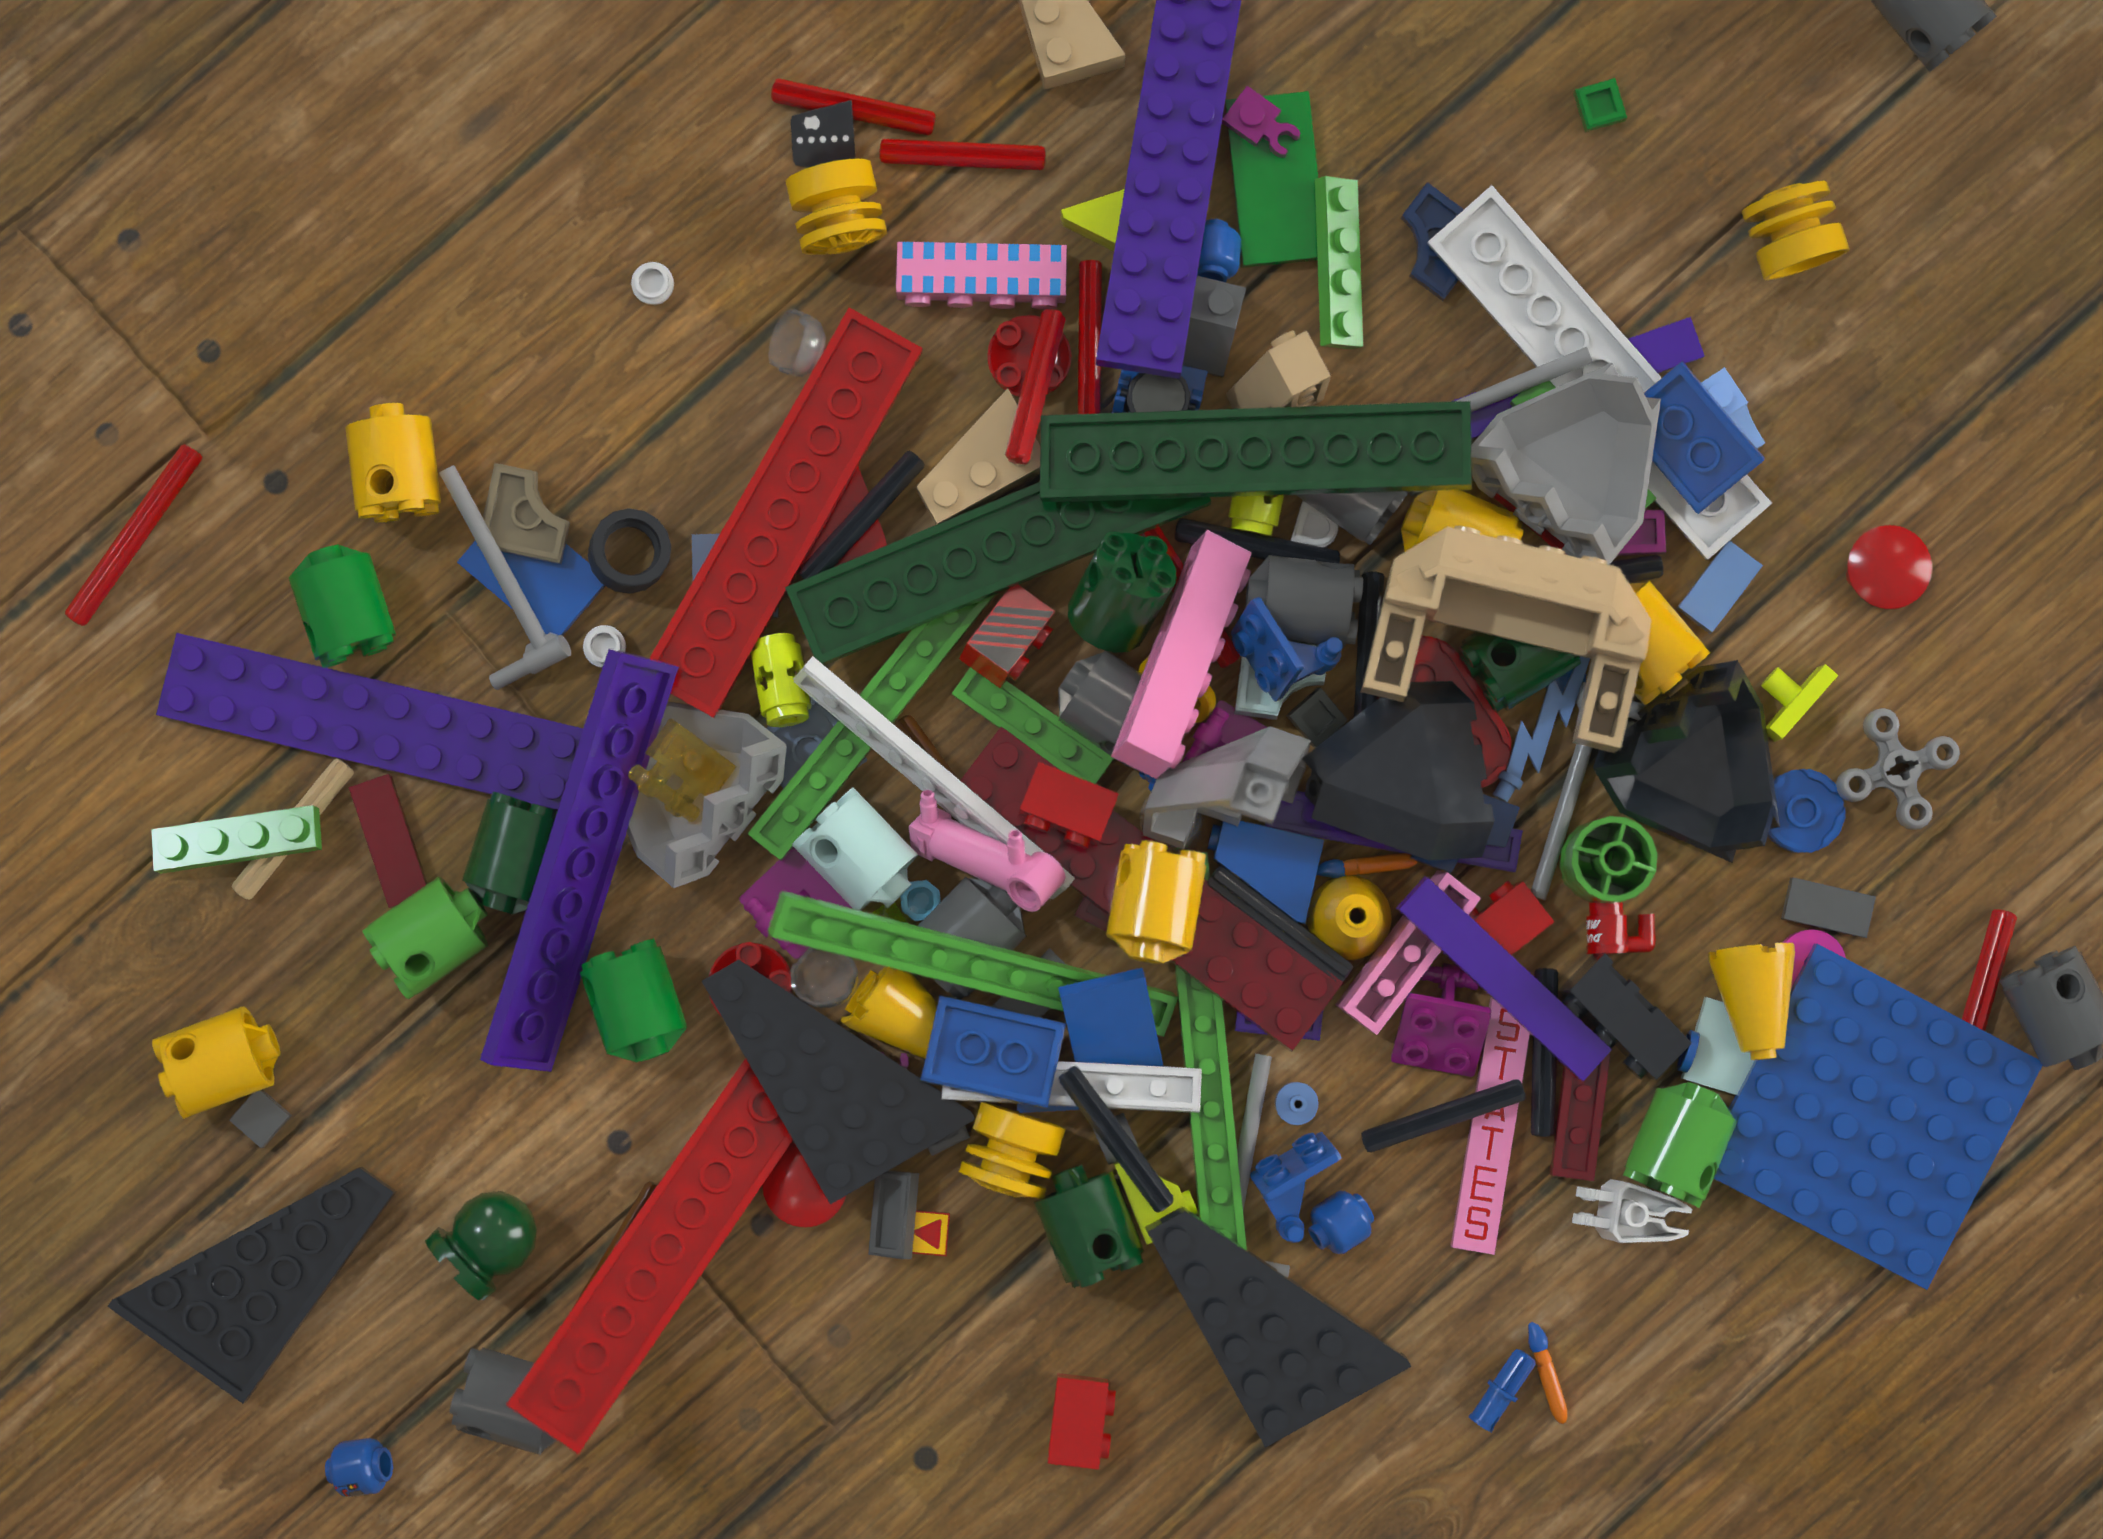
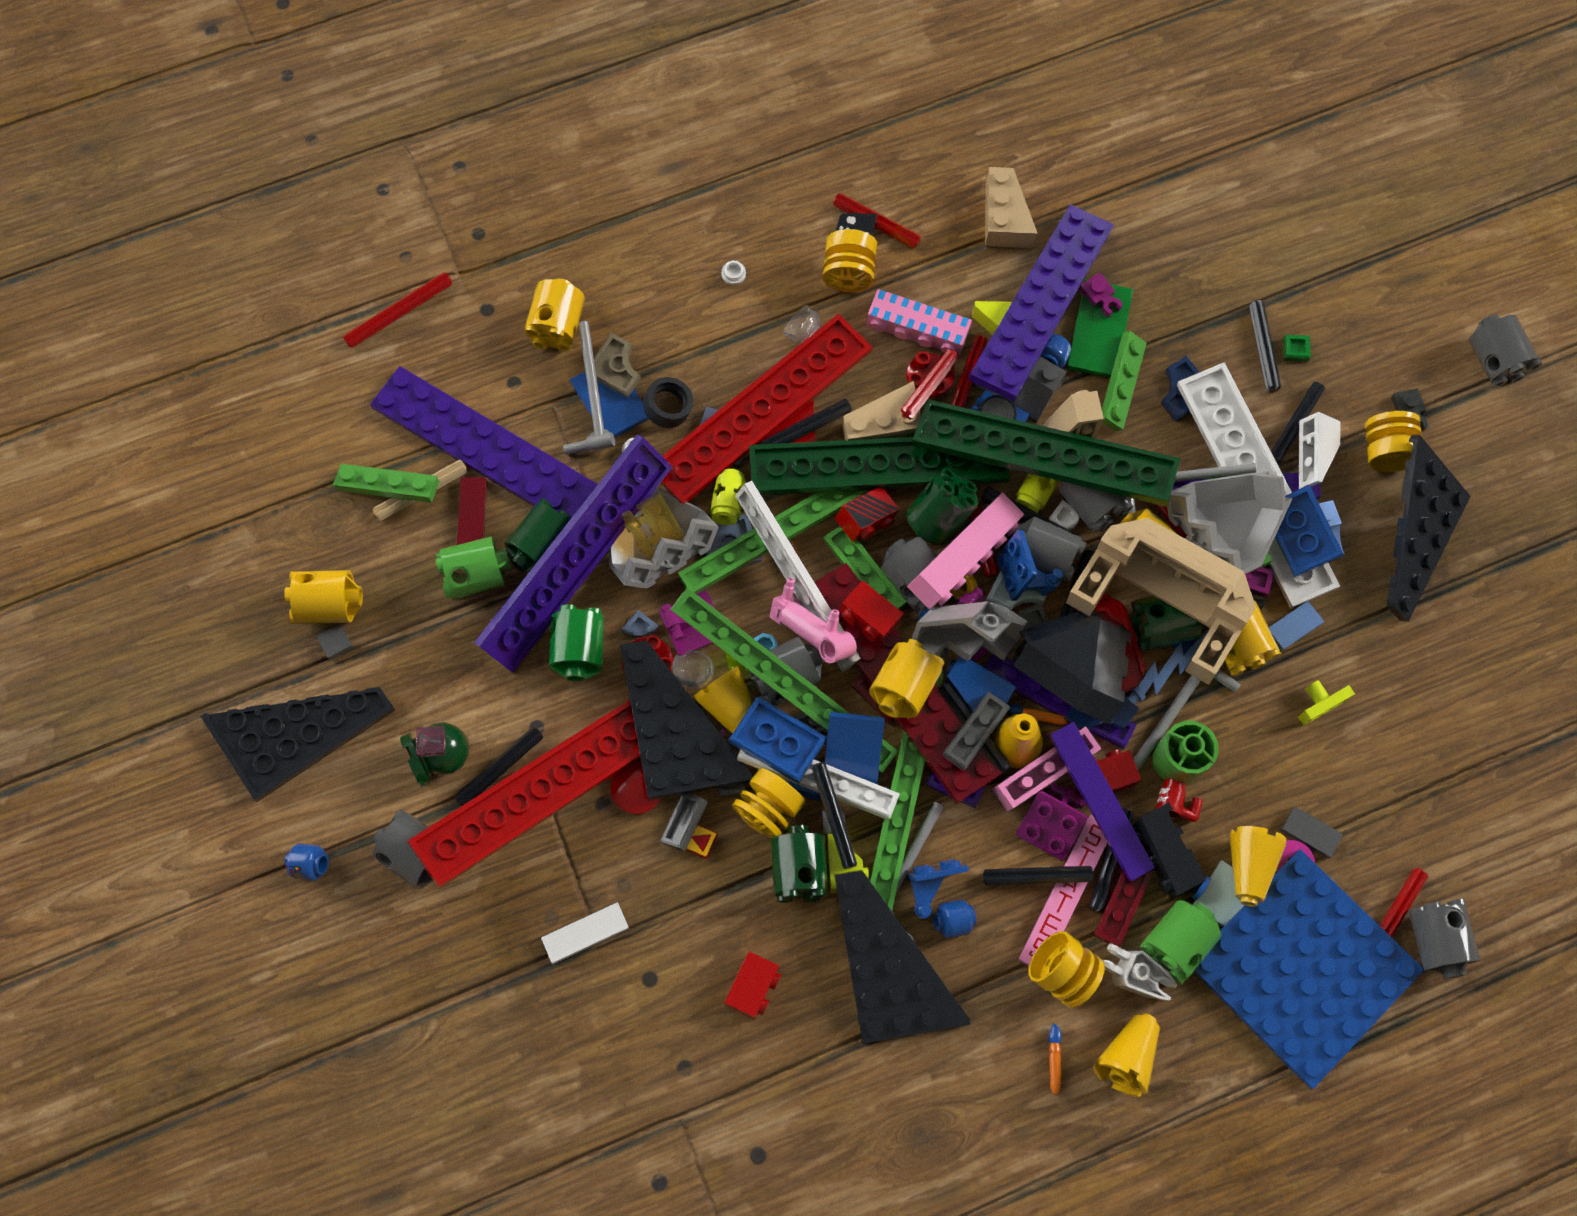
camera: 20 degrees right, 15 degrees down
green cylinder [288,545,396,668] -> none
light aqua cylinder [792,787,918,911] -> none
red axle [879,139,1046,170] -> none
medium blue tile [1275,1082,1318,1125] -> none
blue axle [1468,1349,1535,1433] -> none
black panel [1593,660,1780,863] -> none
blue tile [1767,769,1845,853] -> none
light grey gear [1836,708,1960,830] -> none
red dish [1846,525,1932,609] -> none
none -> clear pink tile [416,726,446,757]
none -> black axle [455,727,543,806]
none -> white tile [541,902,629,964]
none -> sand blue tile [621,610,659,637]
none -> dark grey tile [942,691,1010,771]
none -> yellow wheel [1028,931,1104,1008]
none -> yellow cone [1093,1013,1160,1097]
none -> axle [1249,300,1281,392]
none -> black axle [1271,381,1325,465]
none -> white slope [1299,412,1340,489]
none -> black wing [1387,435,1471,622]
none -> pearl dark grey plate [1391,388,1428,432]

